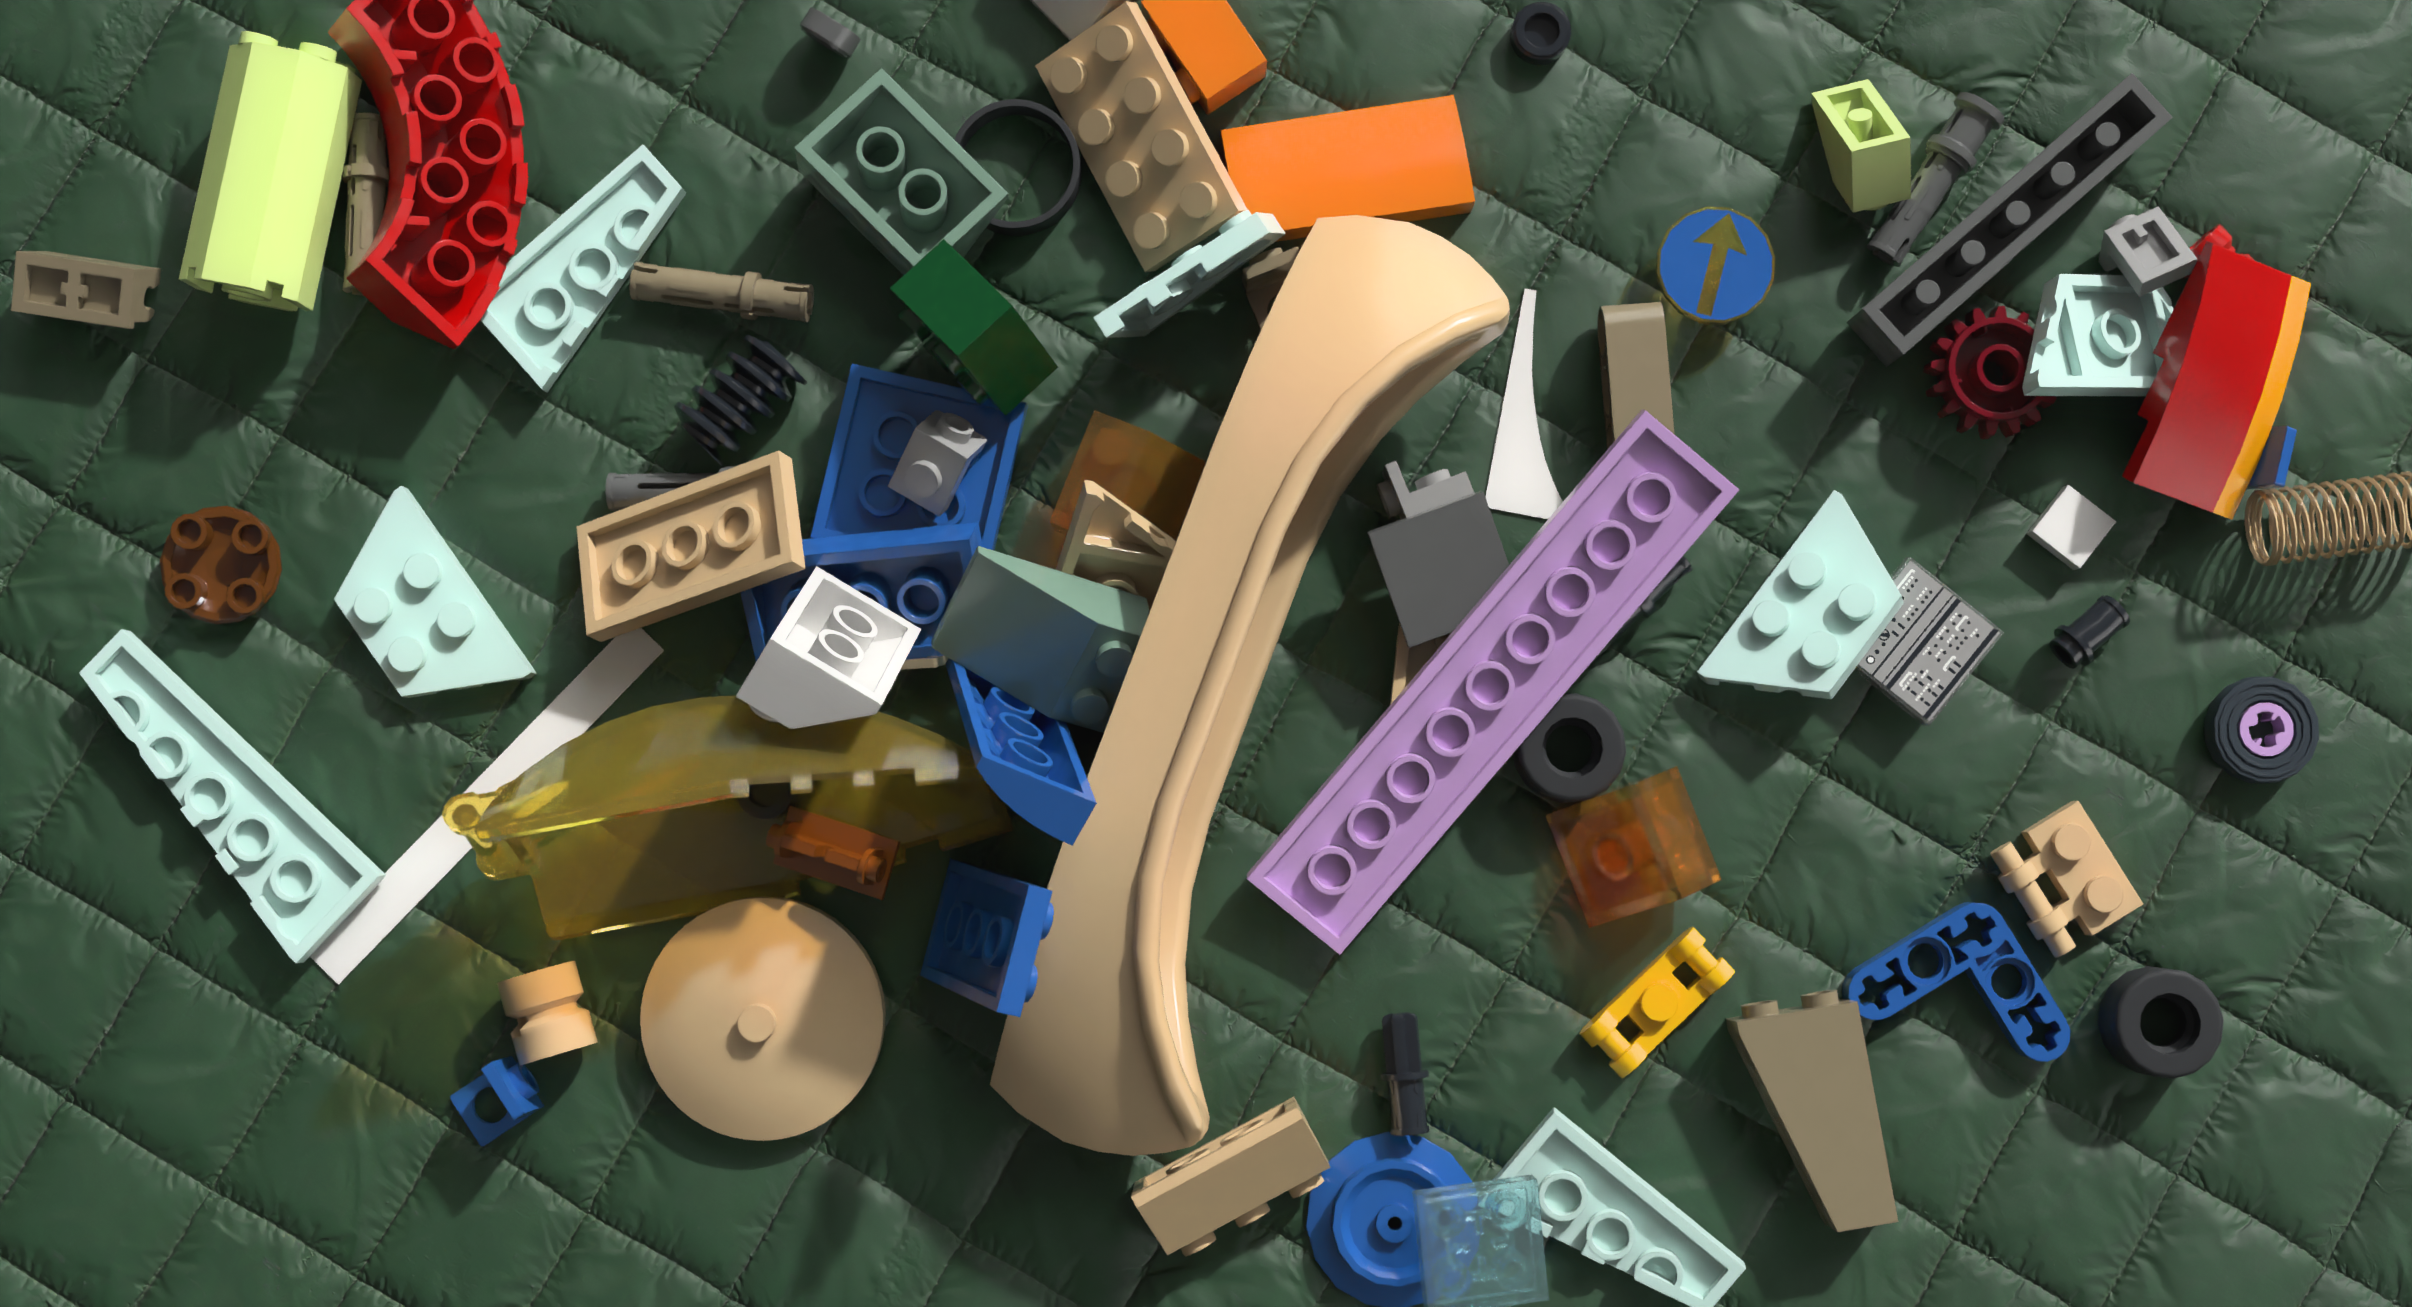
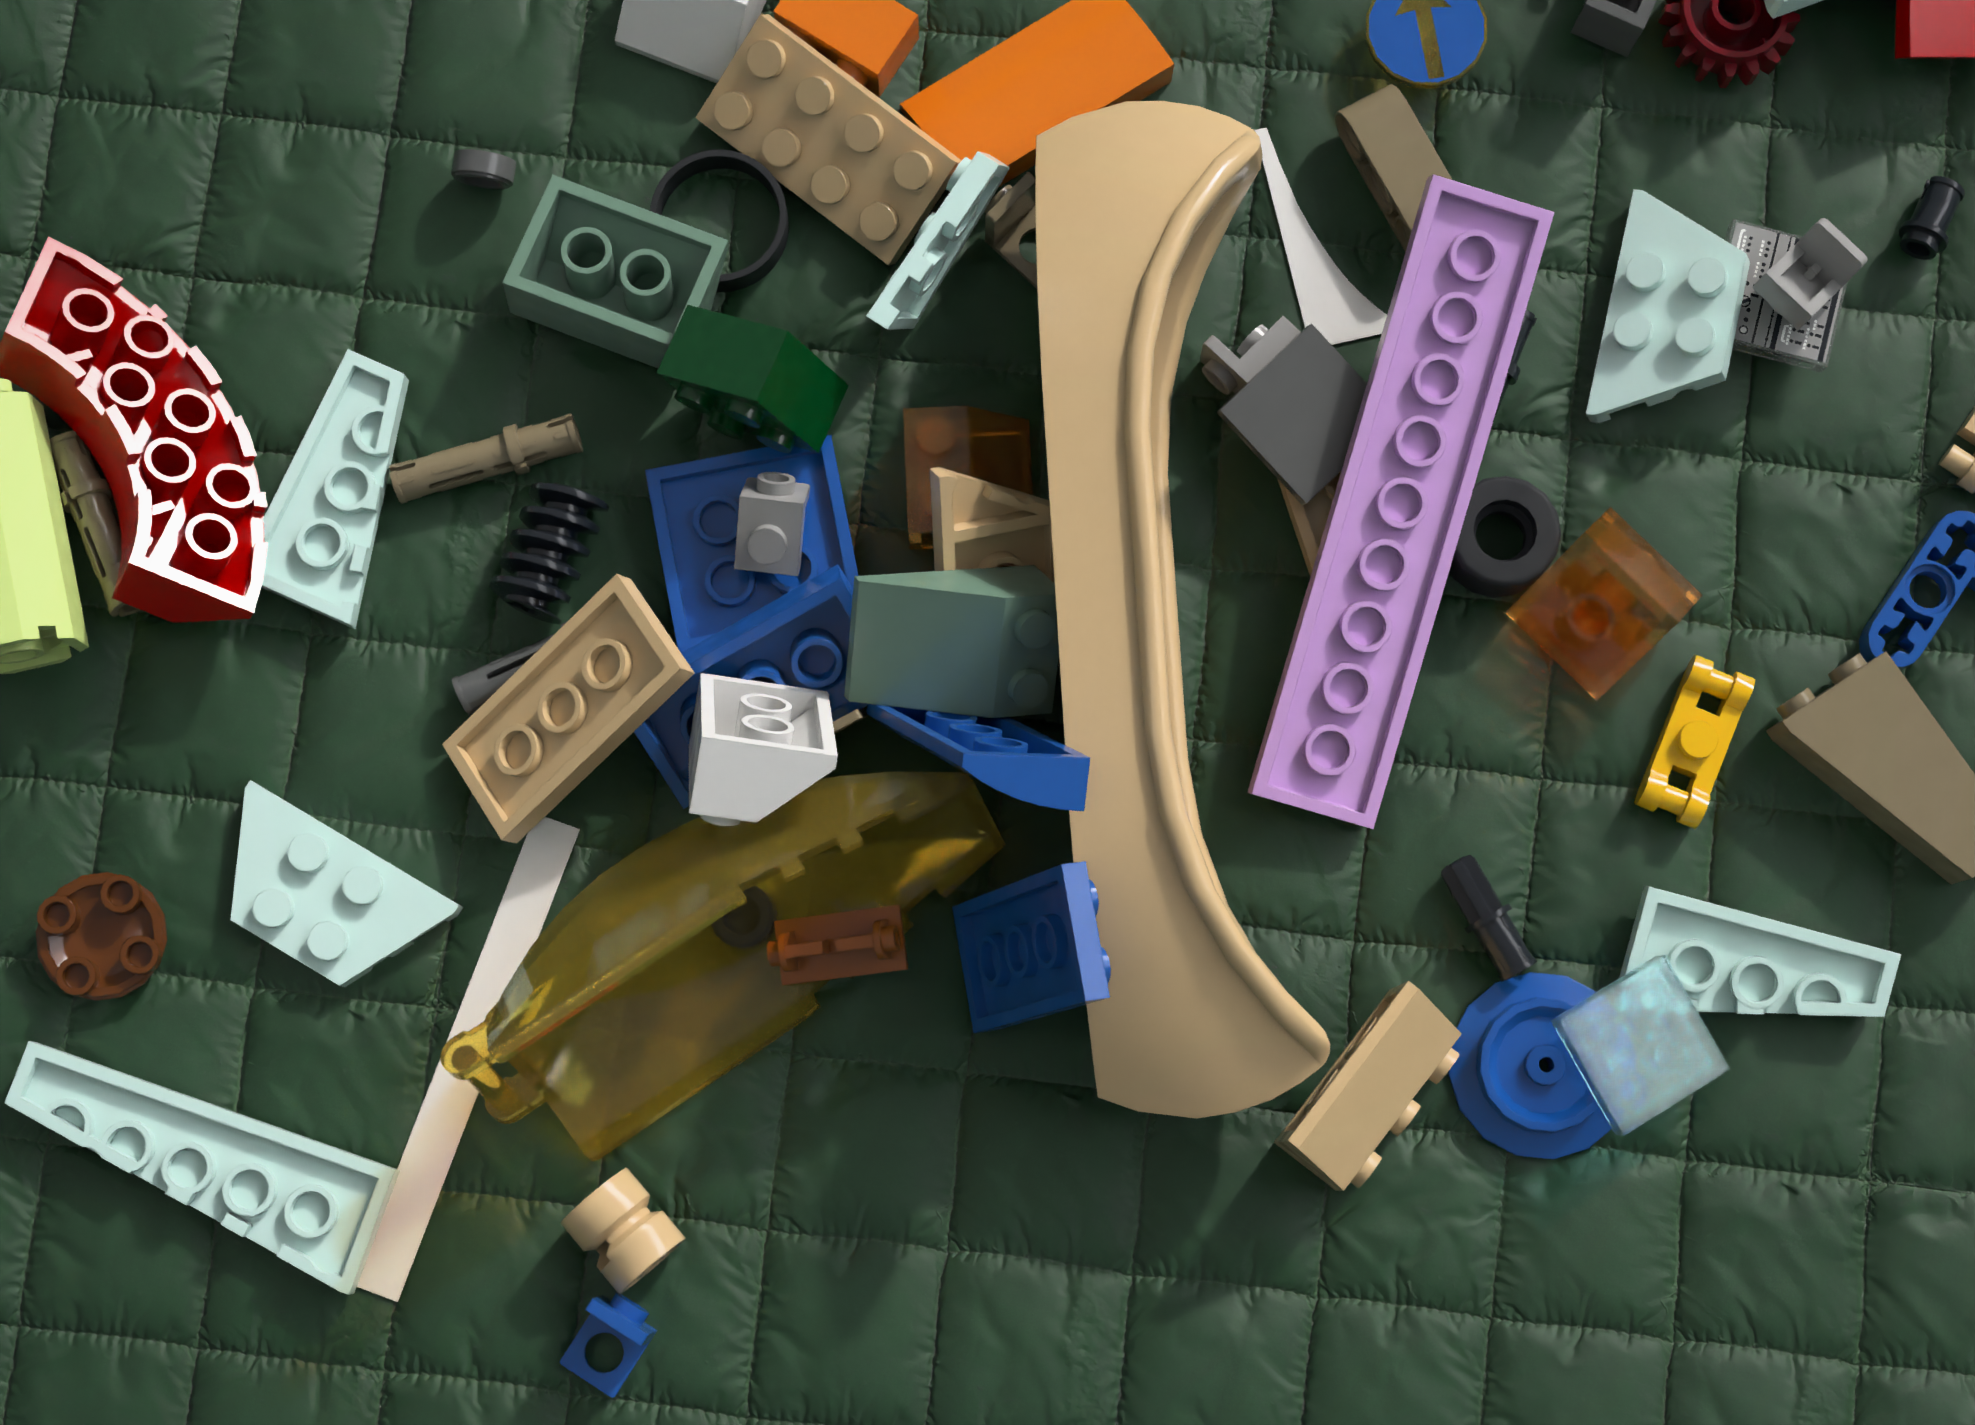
camera: 30 degrees left, 5 degrees down
tan dish [640,896,886,1141] -> none
white tile [2026,485,2116,570] -> none
none -> light grey bracket [1752,218,1868,330]

